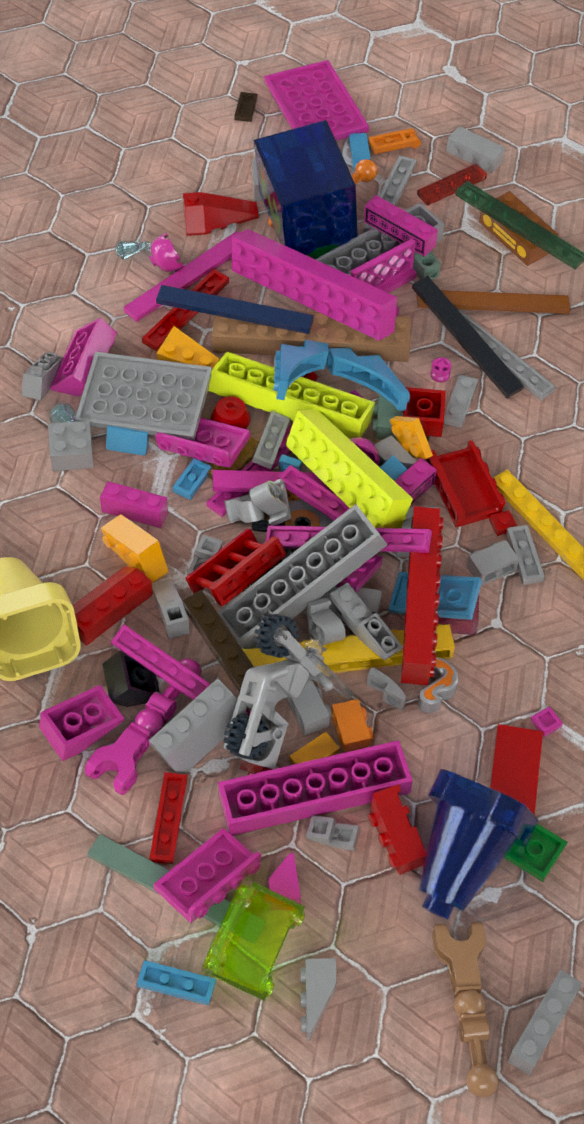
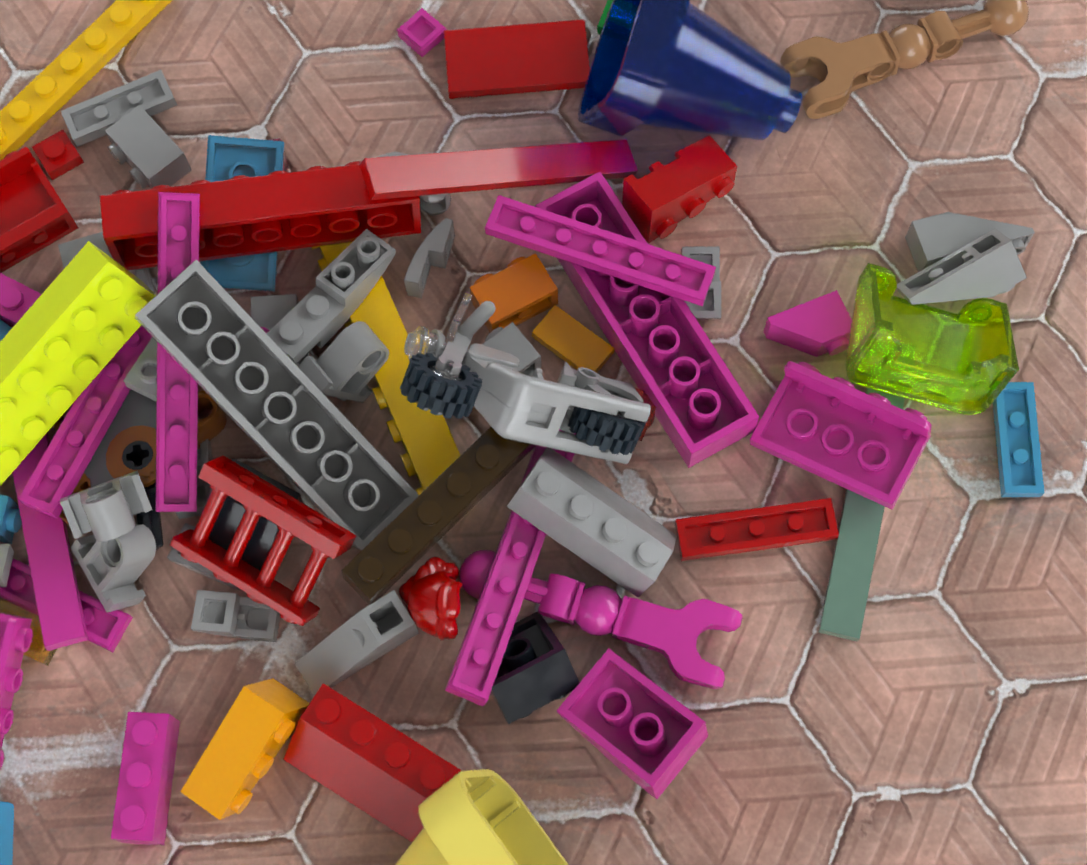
camera: 100 degrees left, 15 degrees up
dark azure plate [172,458,212,500] -> none
none -> tile [360,139,638,200]
none -> red hair [399,556,463,641]
none -> dark pink plate [485,195,716,307]
none -> light grey slope [895,229,1027,305]

